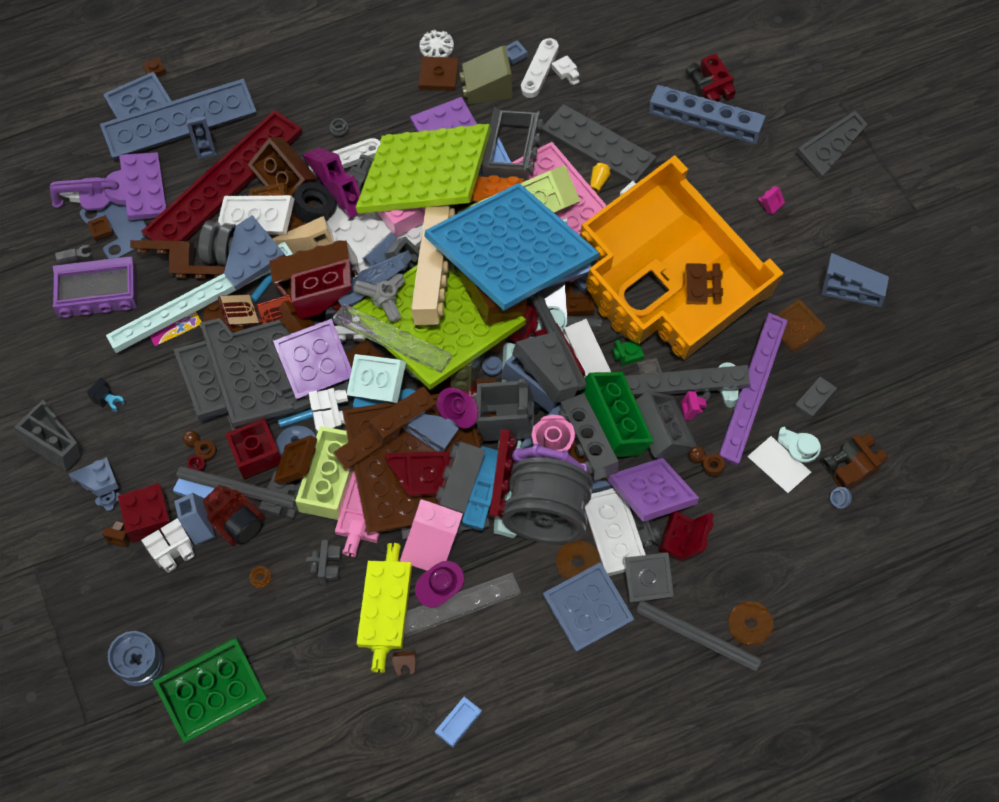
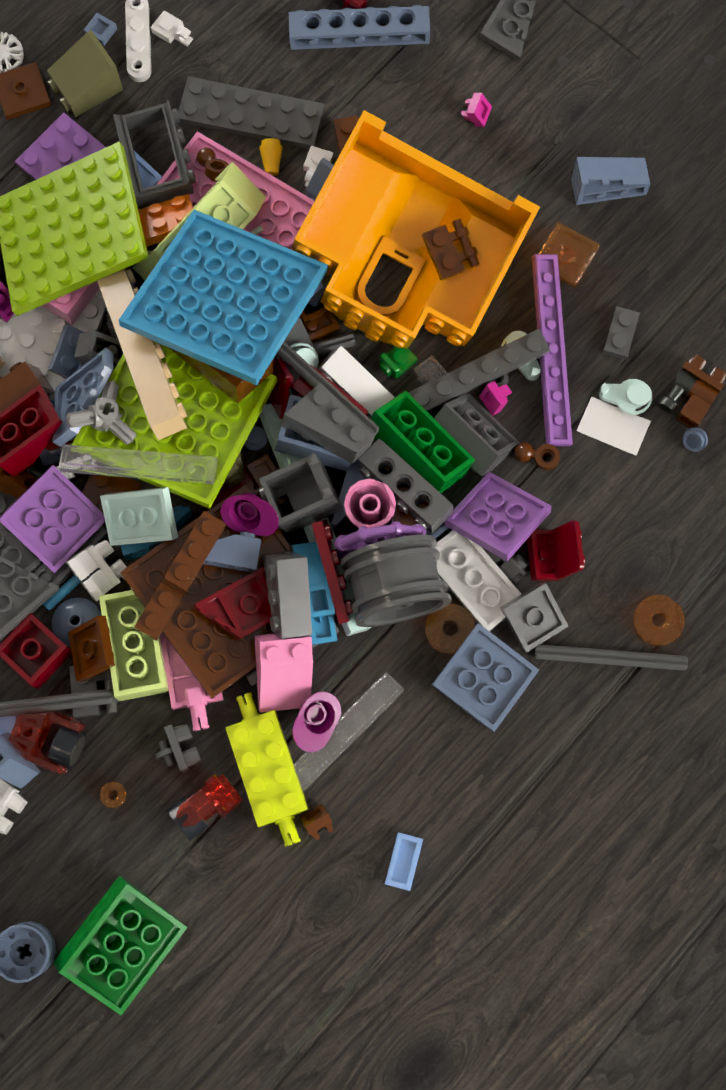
camera: 25 degrees left, 15 degrees up
none -> clear red piece [166,774,243,841]
none -> reddish brown plate [197,147,229,182]

